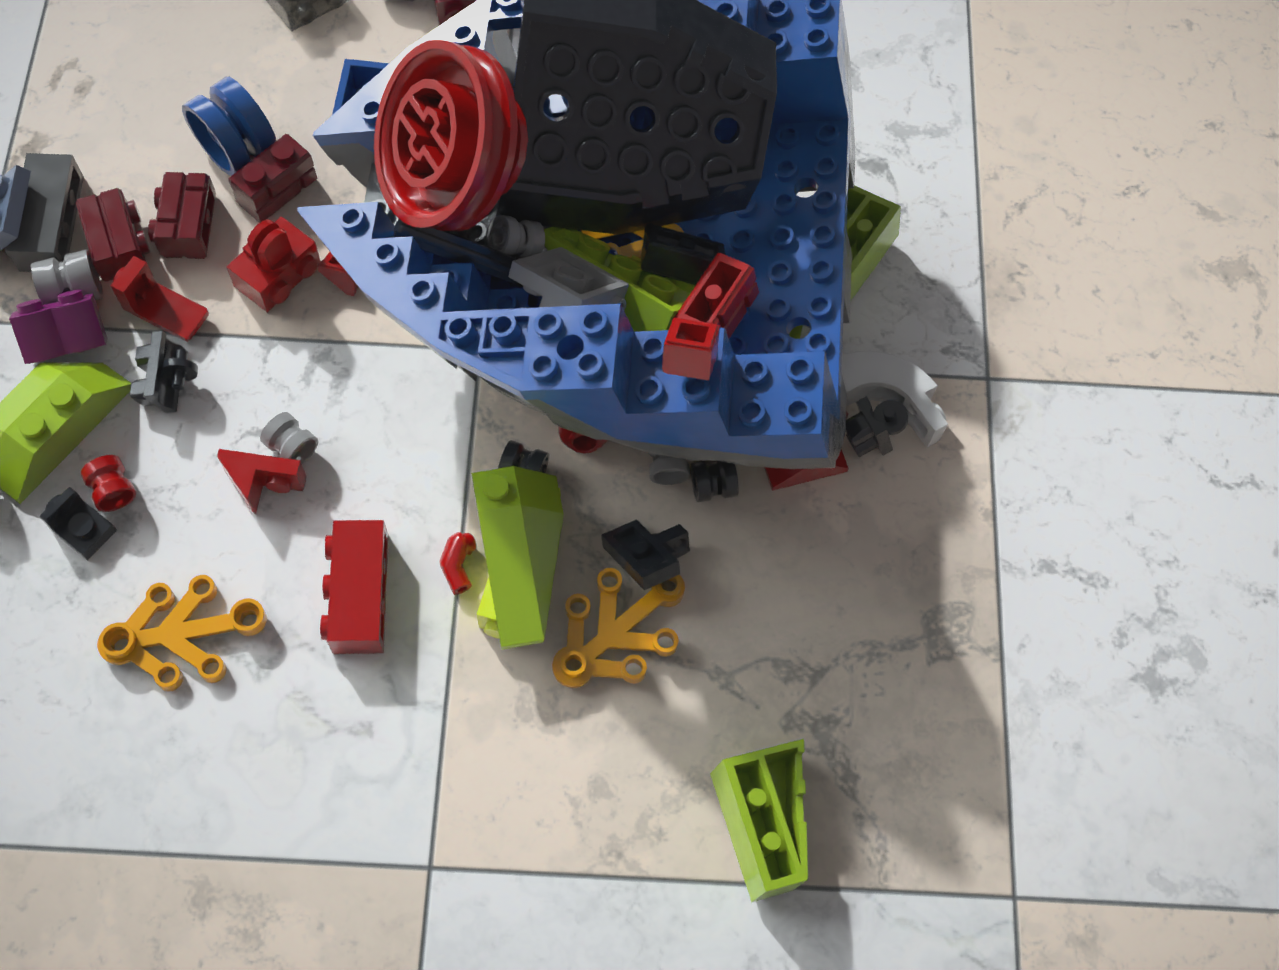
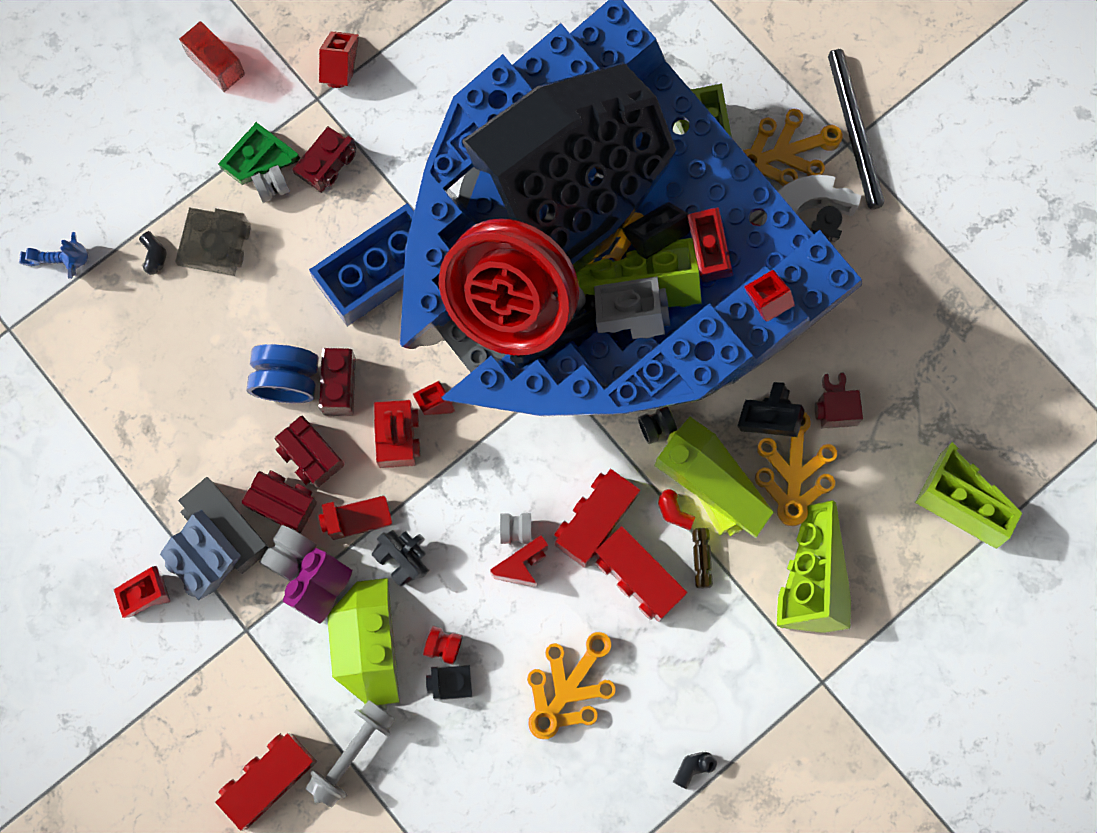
camera: 40 degrees left, 10 degrees up
none -> red brick [554,468,640,568]
none -> black arm [673,752,717,790]
none -> dark brown axle [692,528,713,589]
none -> light orange plant [743,109,843,187]
none -> lime wedge [777,500,851,633]
none -> dark red brick [815,372,863,429]
none -> black axle [828,49,885,209]

